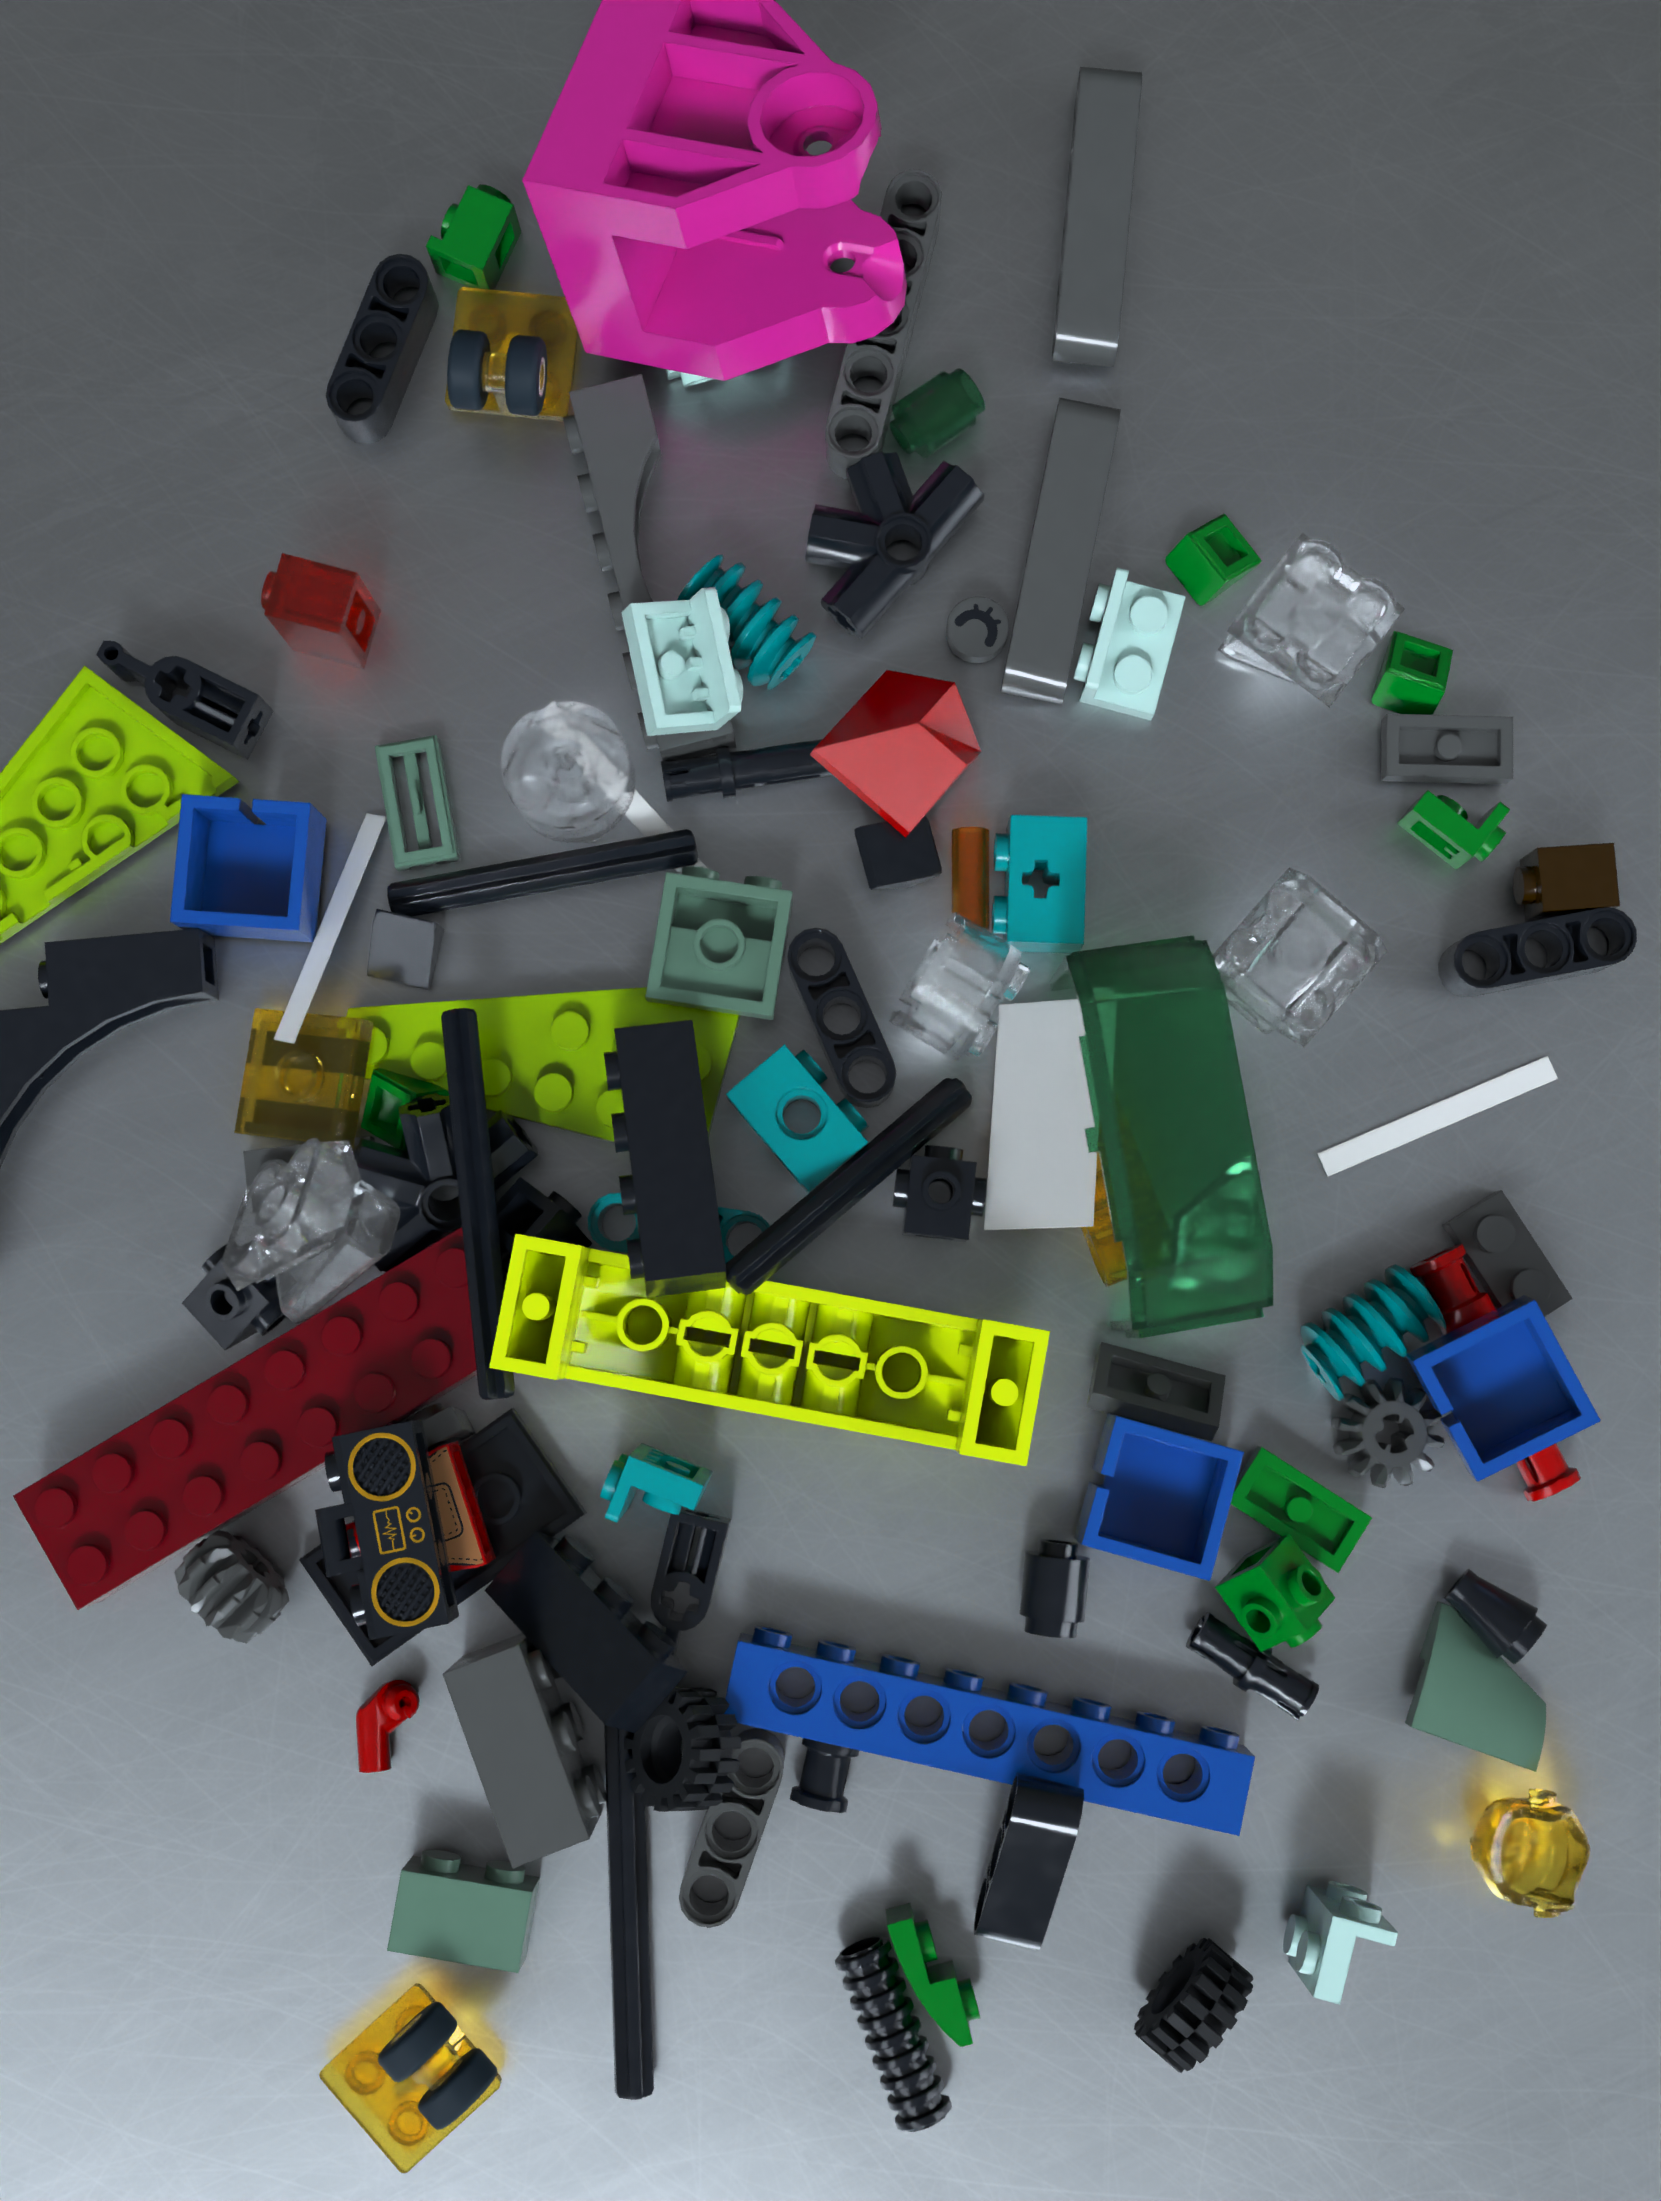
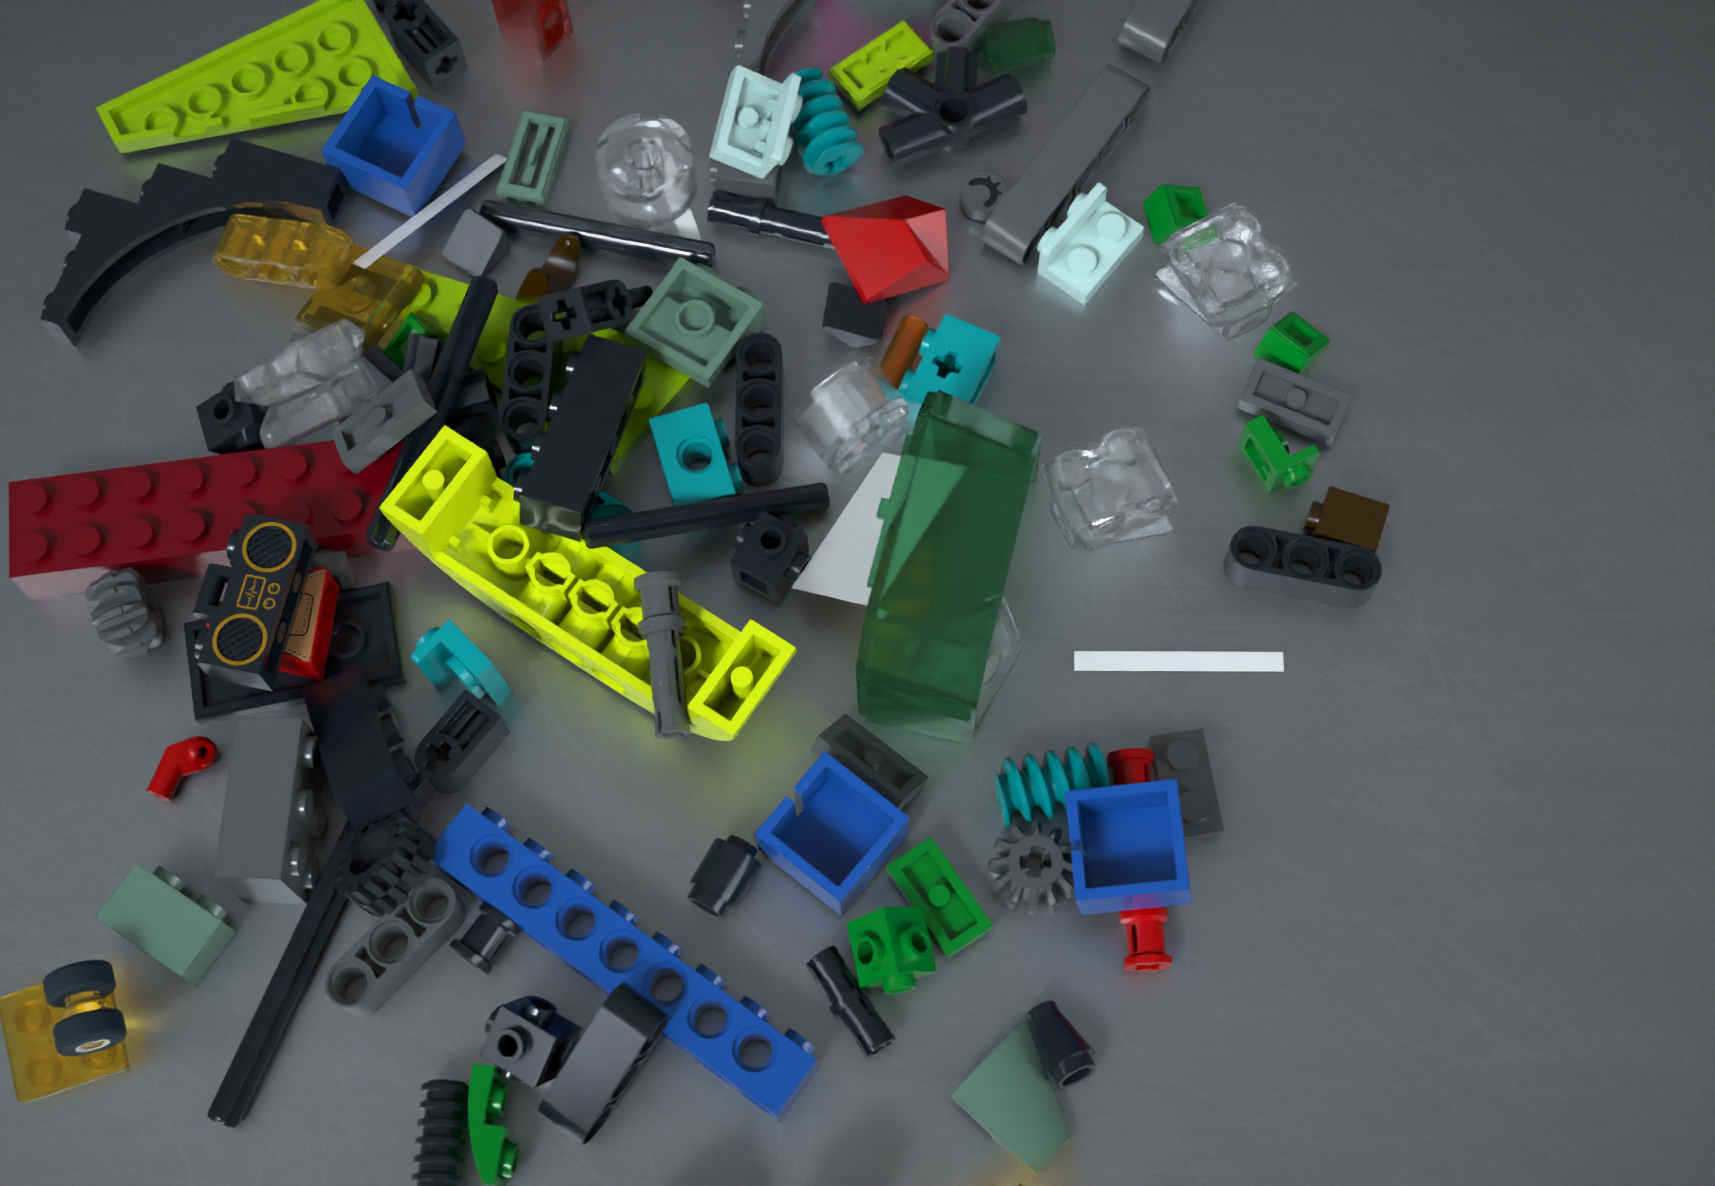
camera: 25 degrees right, 15 degrees down
none -> clear yellow beam [212,214,355,291]
none -> dark grey plate [331,369,437,474]
none -> black brick [480,995,581,1088]
none -> black beam [500,304,563,455]
none -> dark brown helmet [516,232,581,304]
none -> black piece [537,279,653,342]
none -> dark grey pin [633,571,691,739]
none -> lime plate [829,20,933,111]

